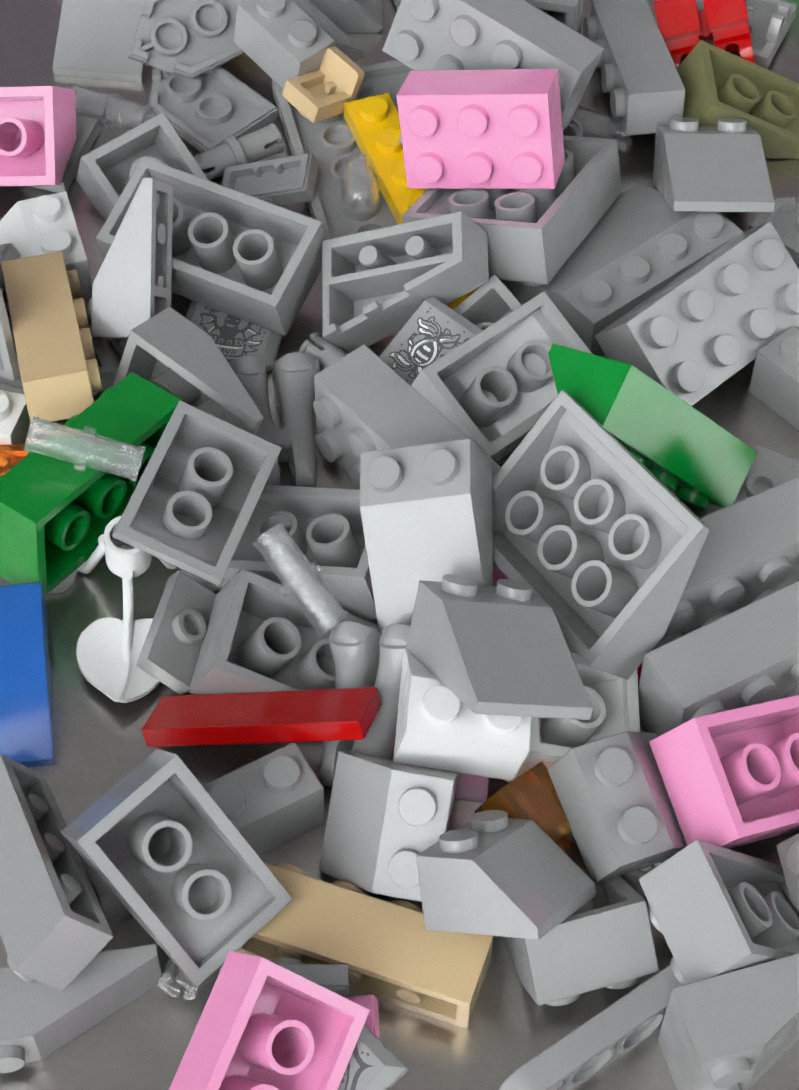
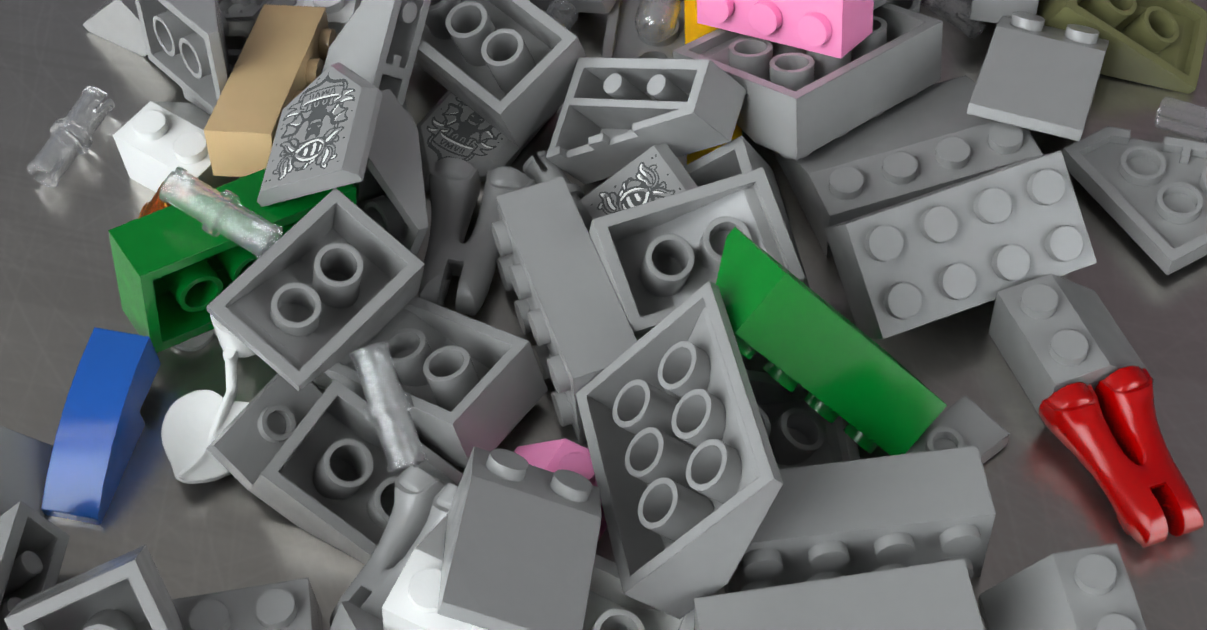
camera: 25 degrees right, 0 degrees up
red tile [141,687,382,747] -> none
slope [360,438,493,633] -> none
none -> light grey tile [257,62,383,207]

